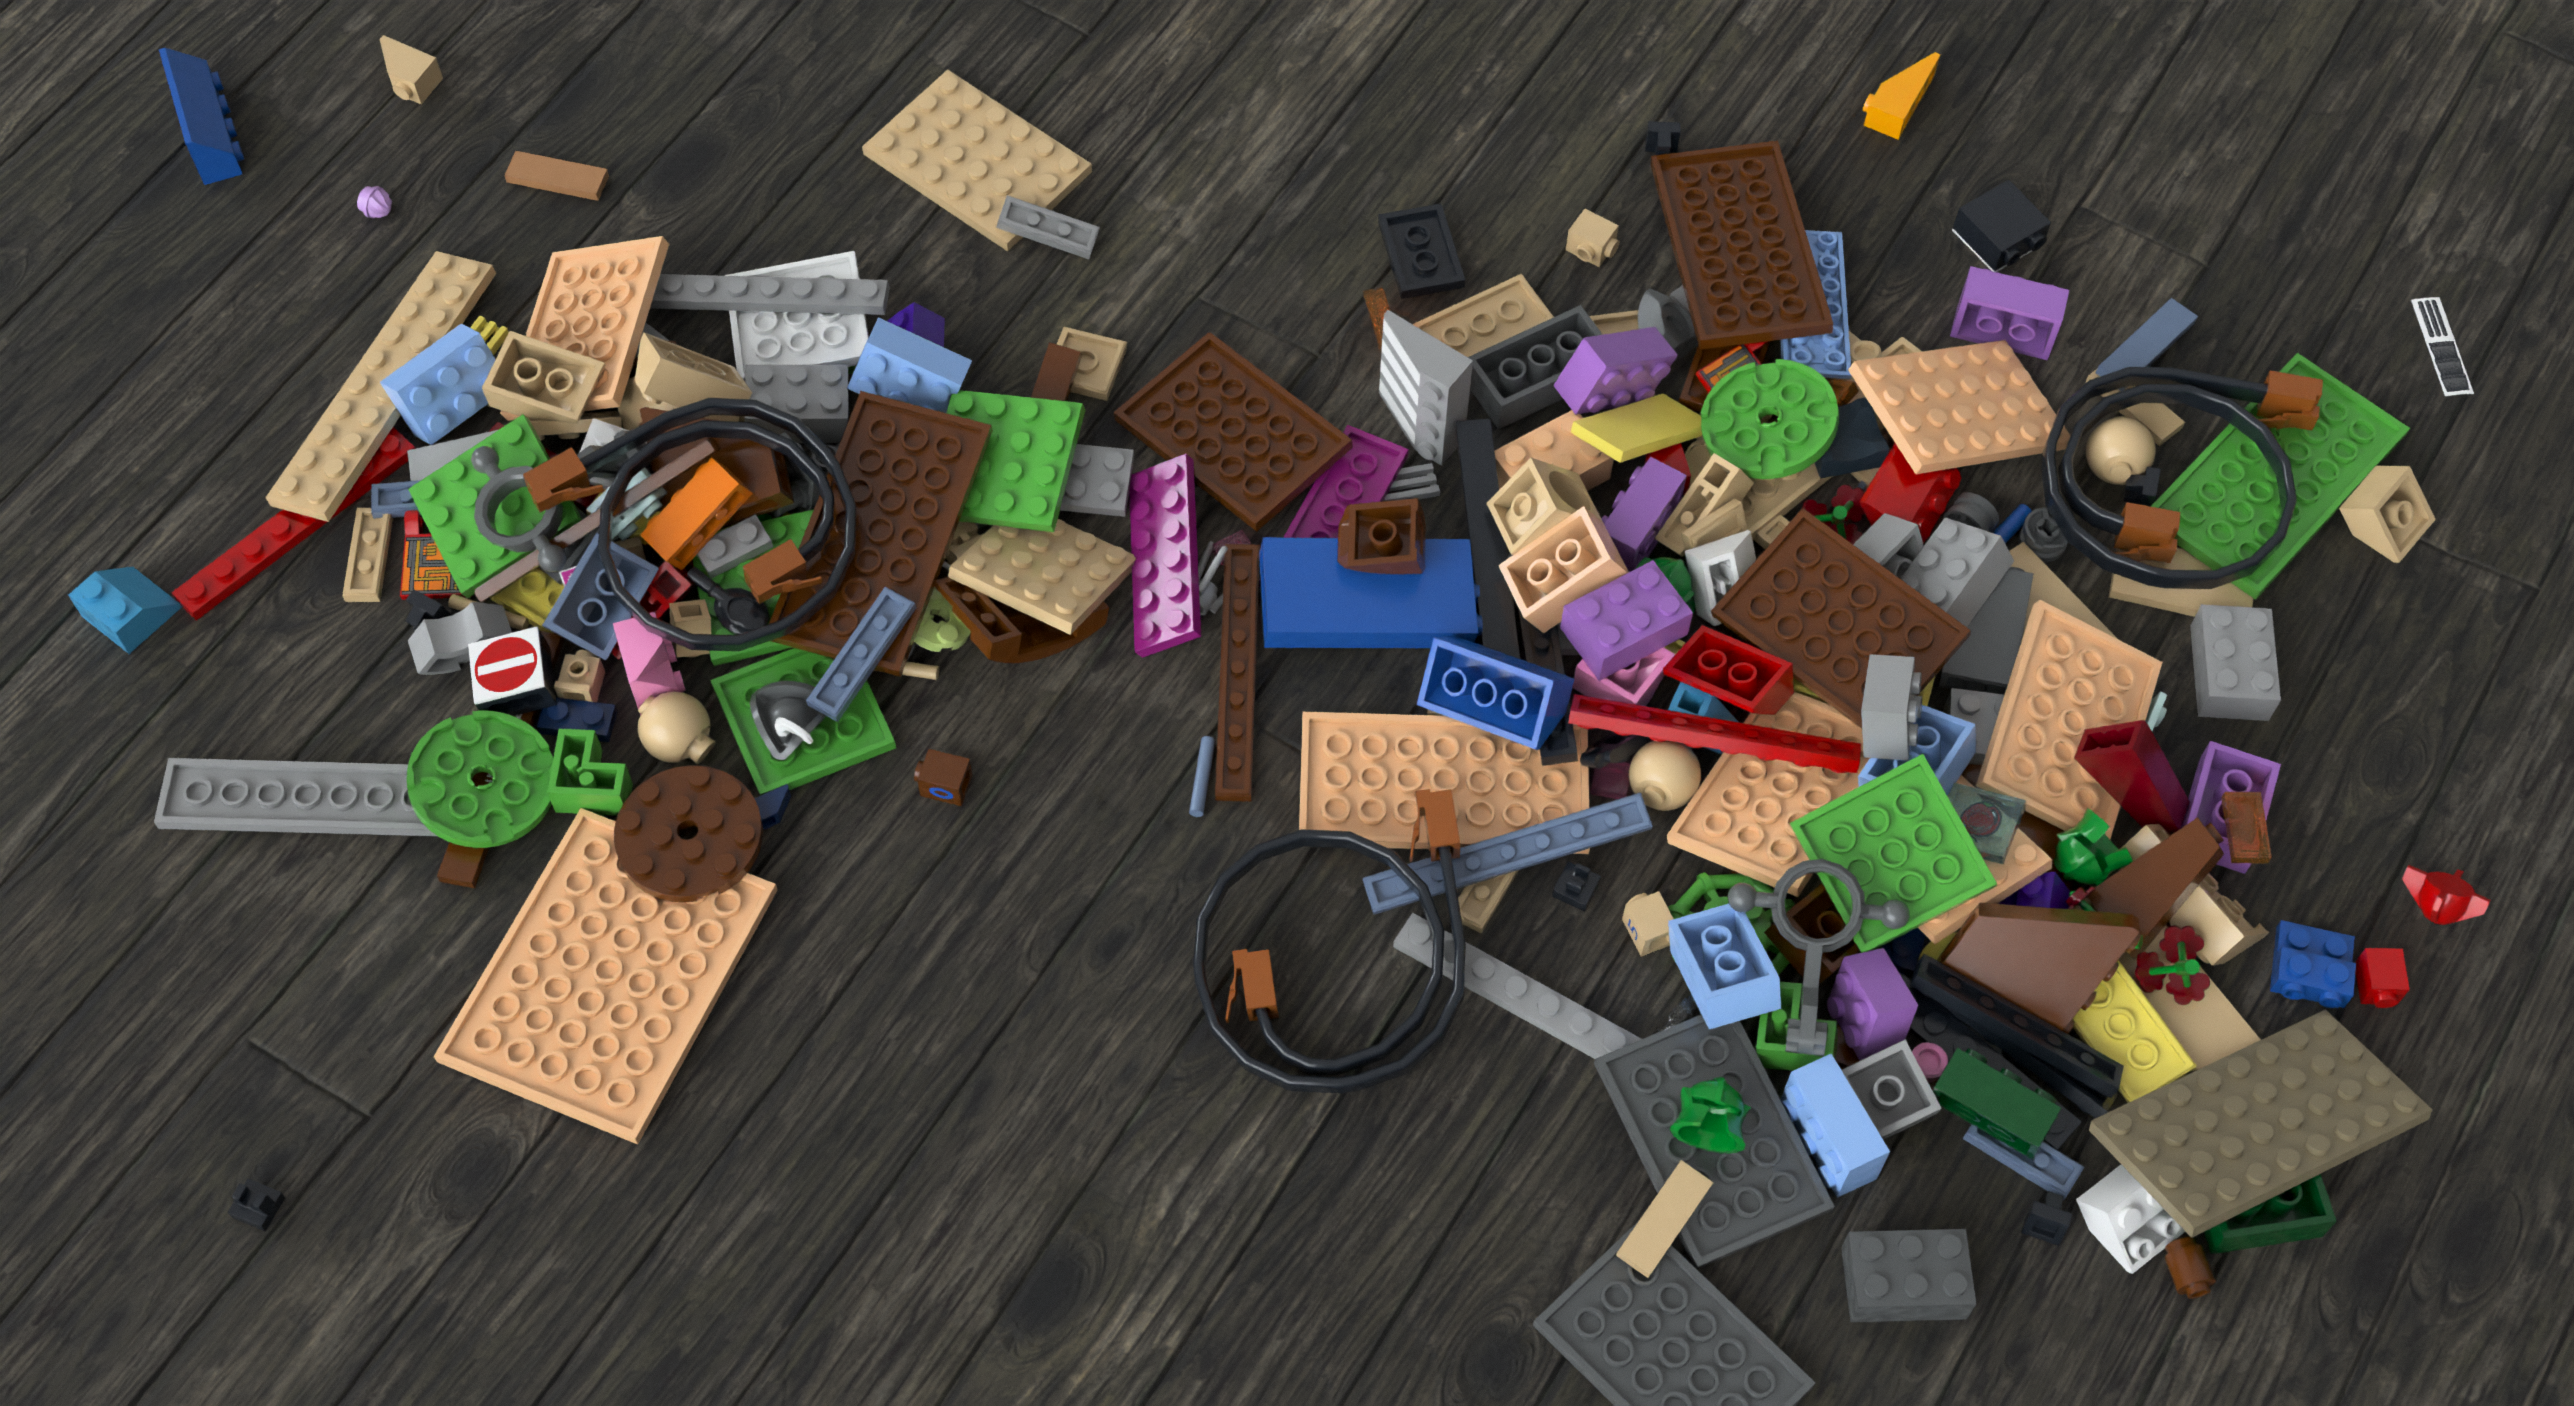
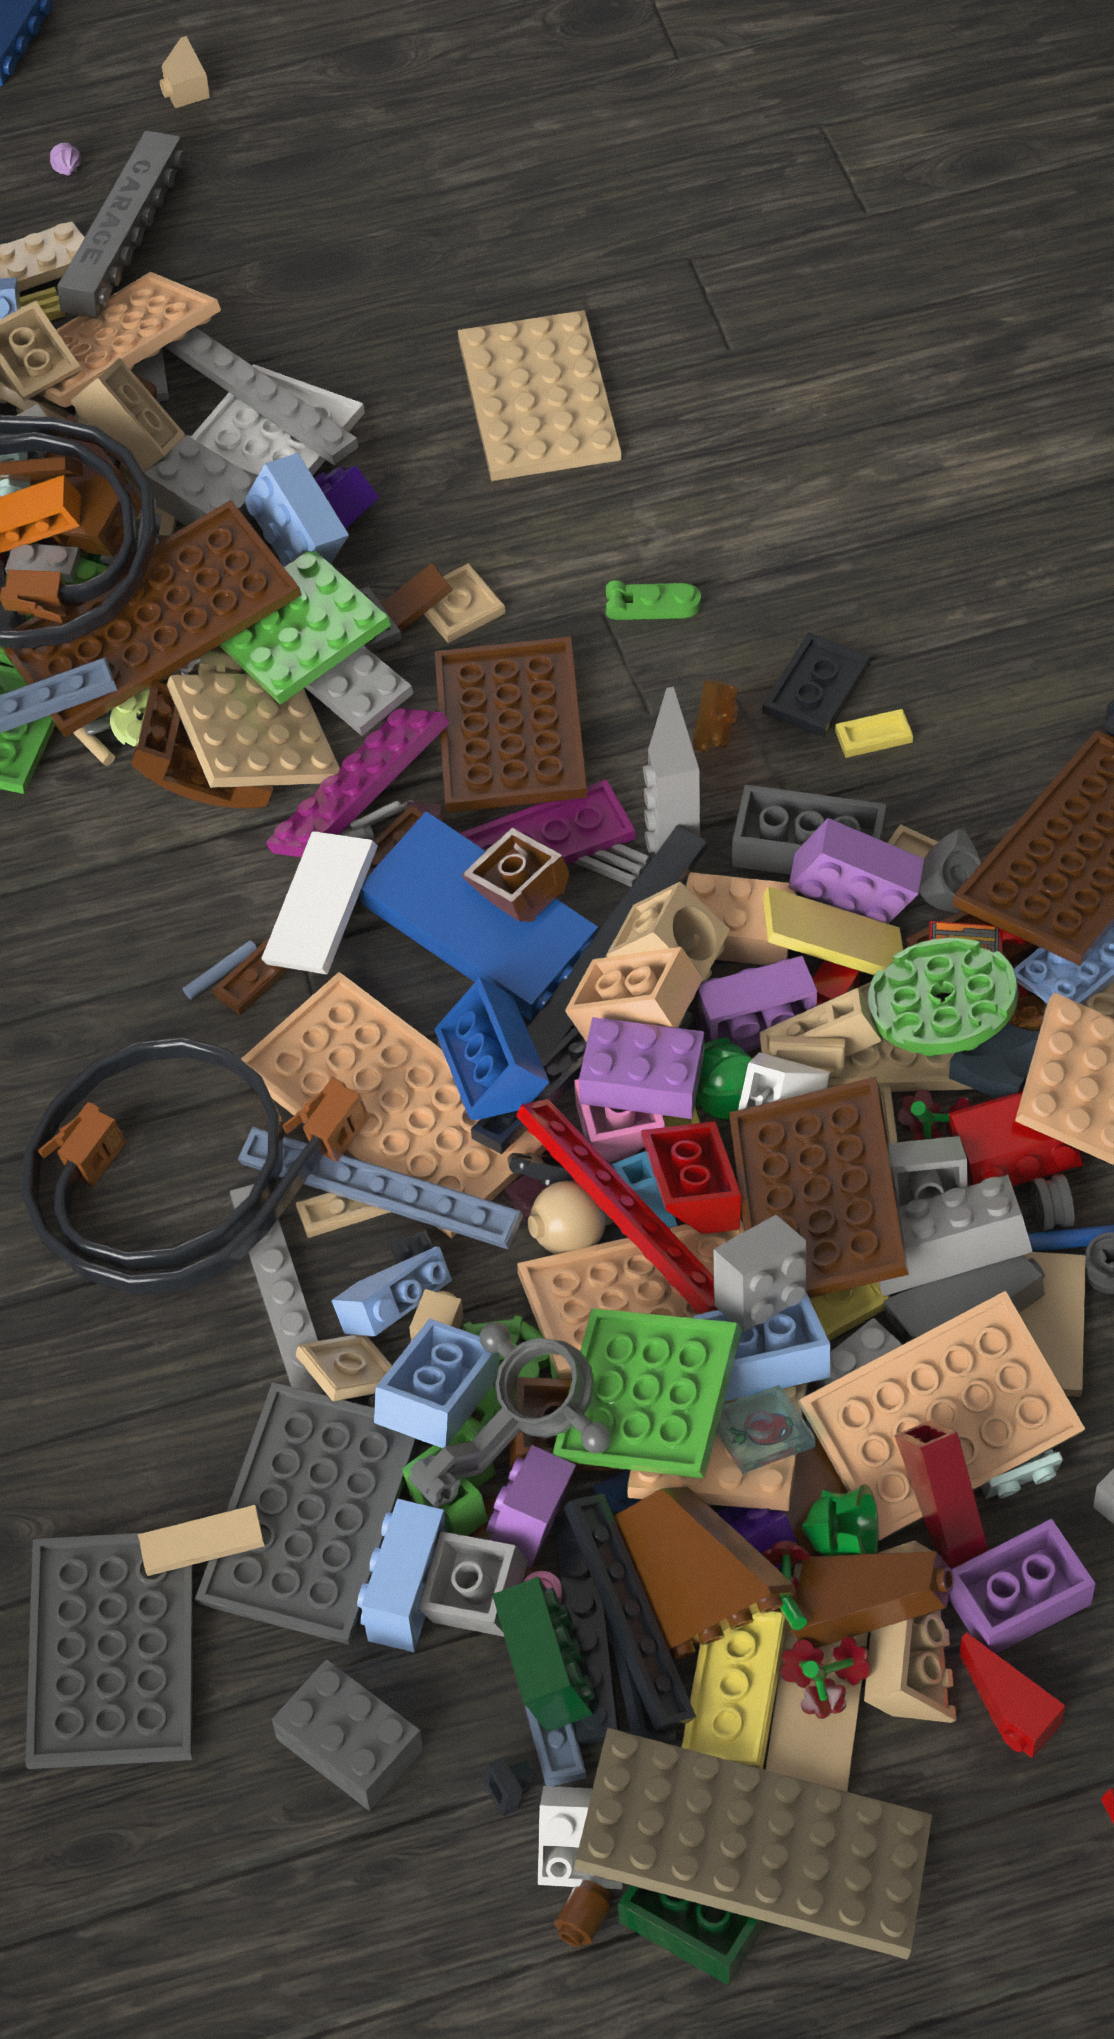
camera: 45 degrees right, 5 degrees down
medium nougat tile [504,151,609,201] -> none
reddish brown brick [914,749,973,806] -> none
light grey tile [996,195,1100,259] -> none
tan tile [1413,274,1554,357] -> none
tan brick [1566,209,1620,267] -> none
green helmet [1670,1077,1751,1154] -> none
clear orange tile [2221,792,2272,863] -> none
blue plate [2270,920,2356,1008] -> none
red brick [2355,948,2410,1008] -> none
none -> dark grey brick [57,130,186,318]
none -> white tile [262,831,378,974]
none -> tan tile [296,1335,392,1401]
none -> light blue slope [332,1247,452,1336]
none -> bright green plate [606,581,701,620]
none -> light yellow tile [835,709,913,758]
none -> red slope [959,1632,1065,1758]

